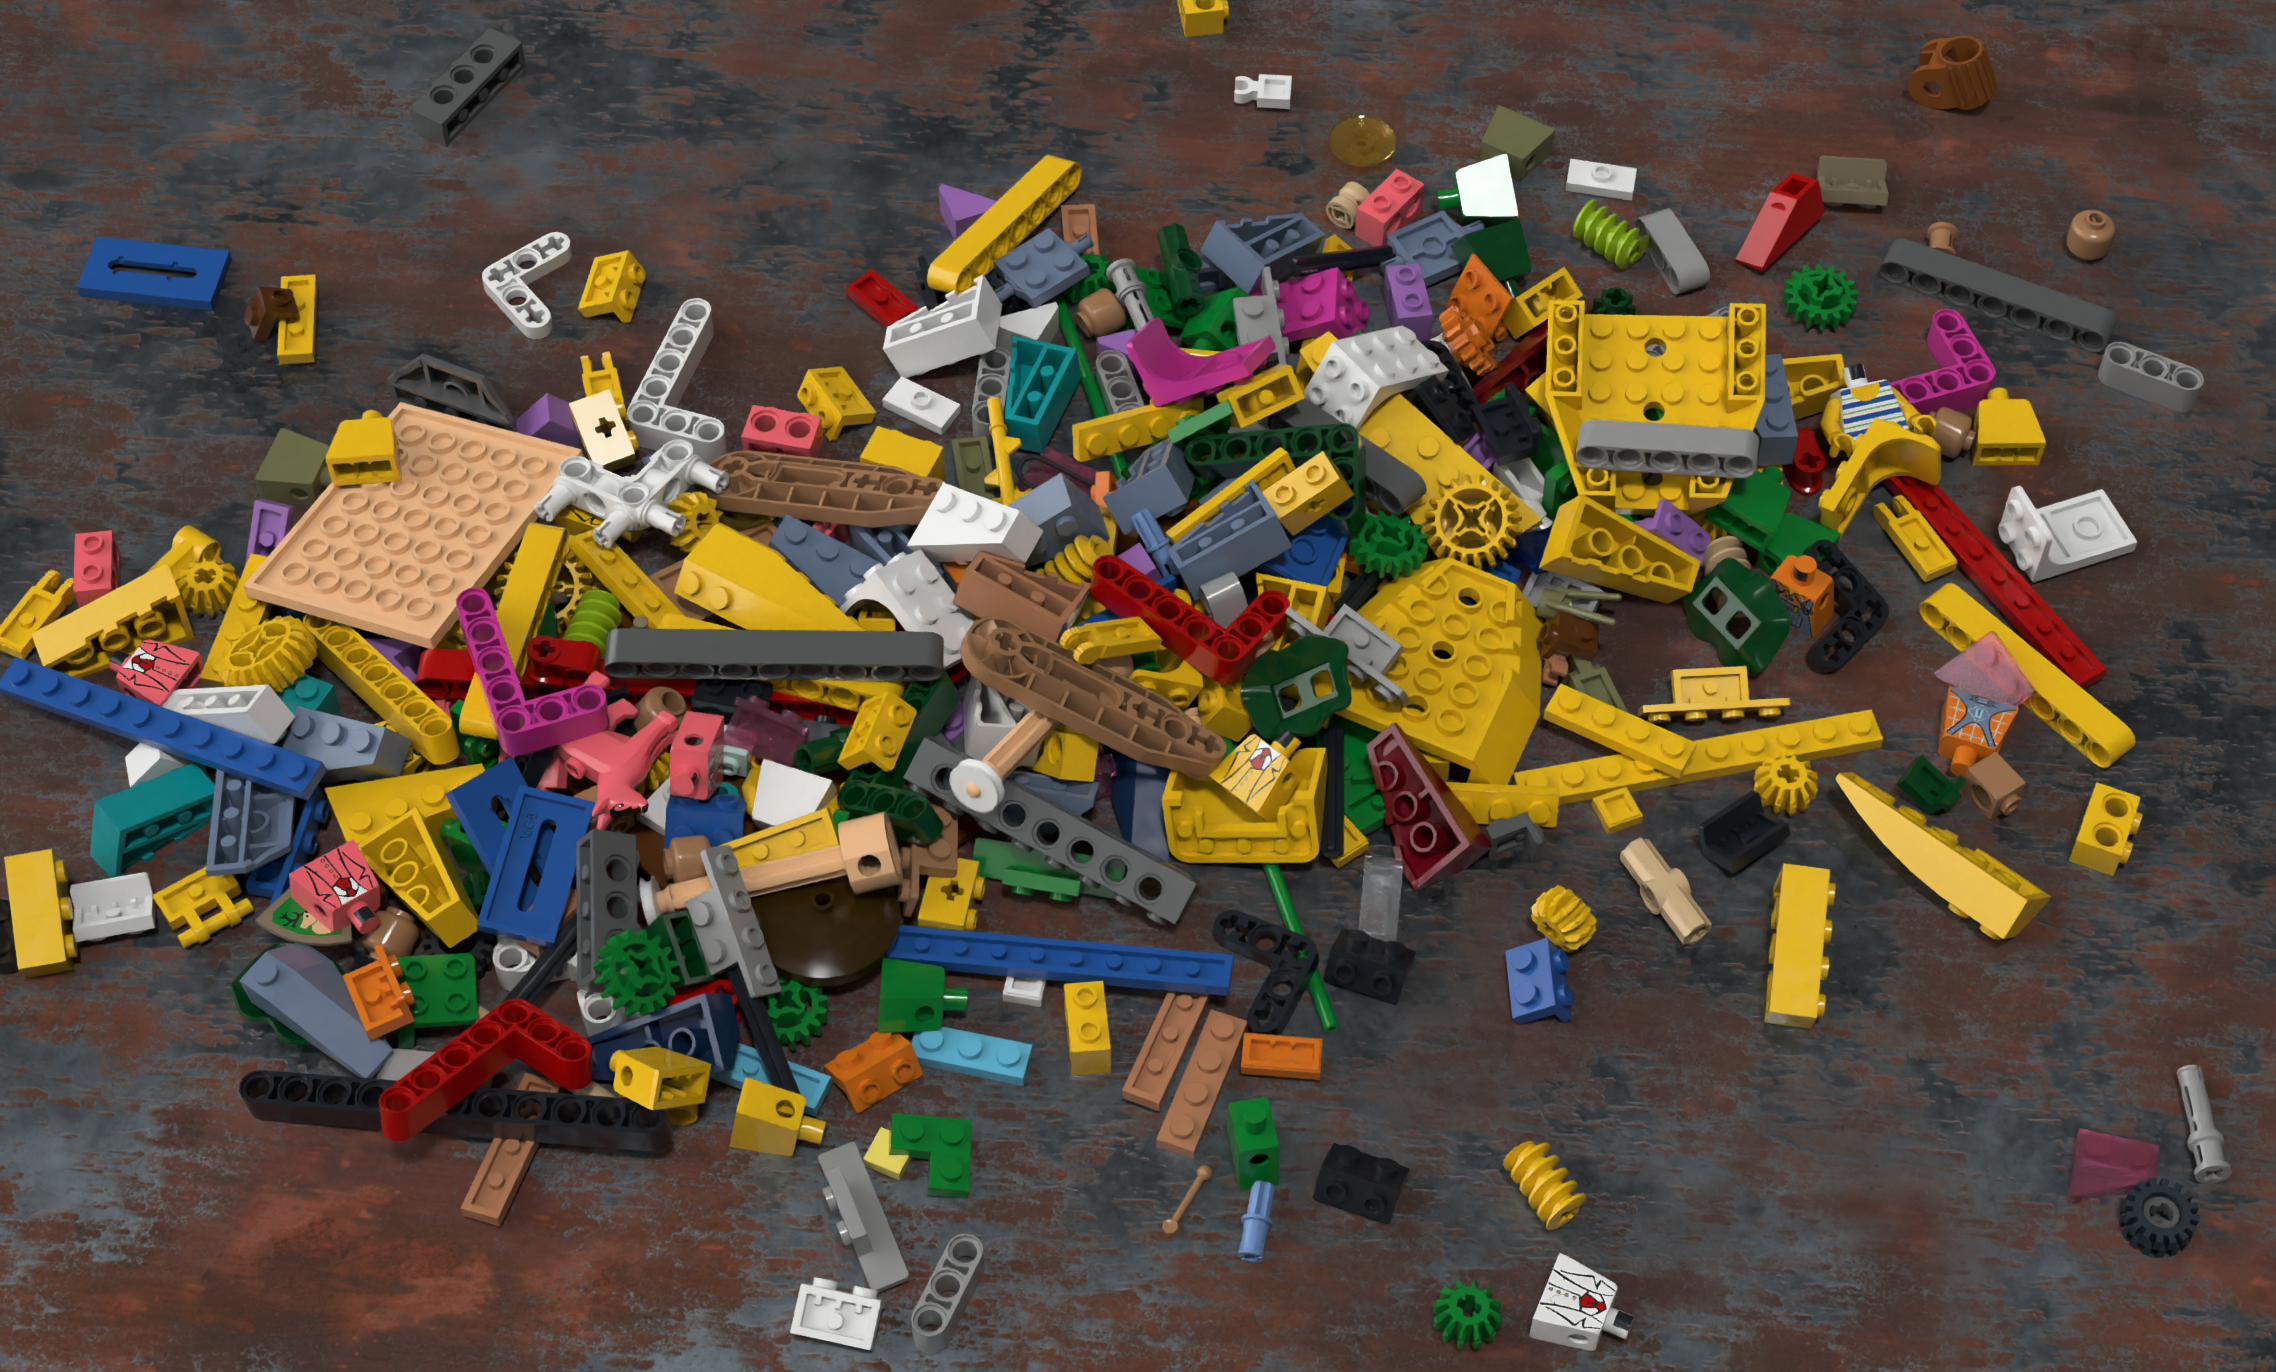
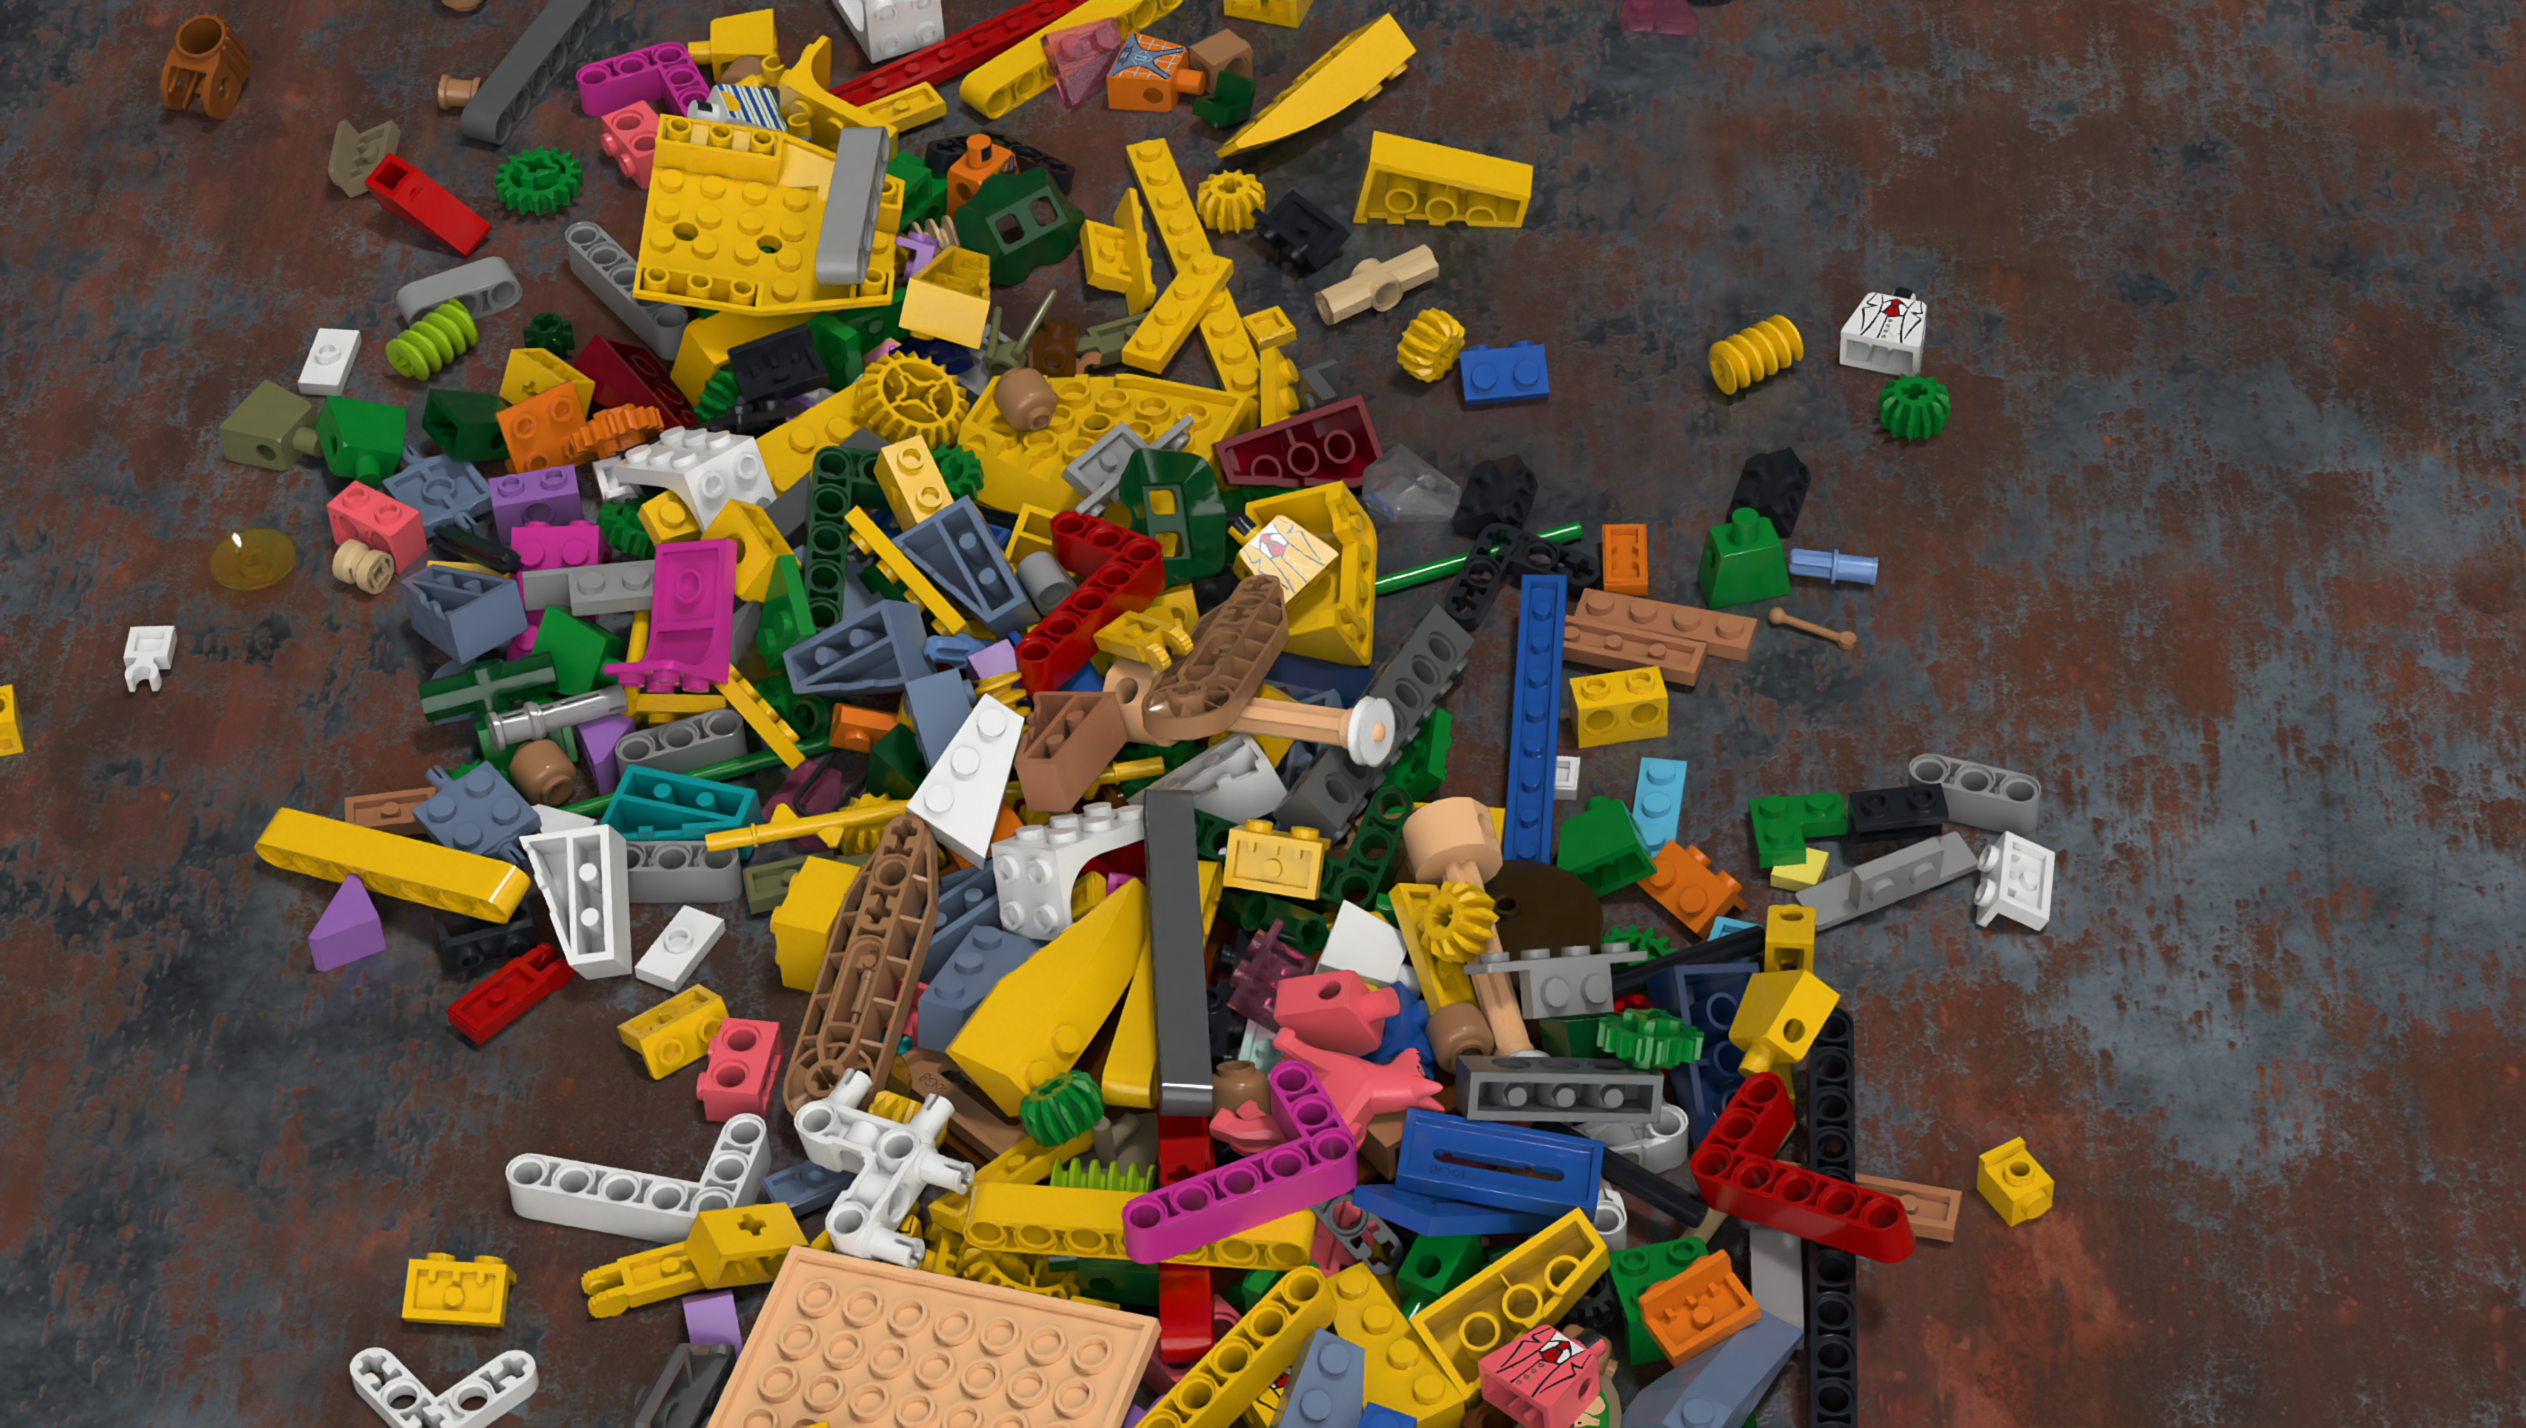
camera: 90 degrees left, 10 degrees down
none -> coral brick [600,100,659,190]
none -> medium nougat head [993,367,1058,432]
none -> green gear [1019,1070,1106,1147]
none -> yellow gear [1416,881,1500,963]
none -> black bracket [1847,783,1949,845]
none -> yellow brick [1976,1136,2054,1227]

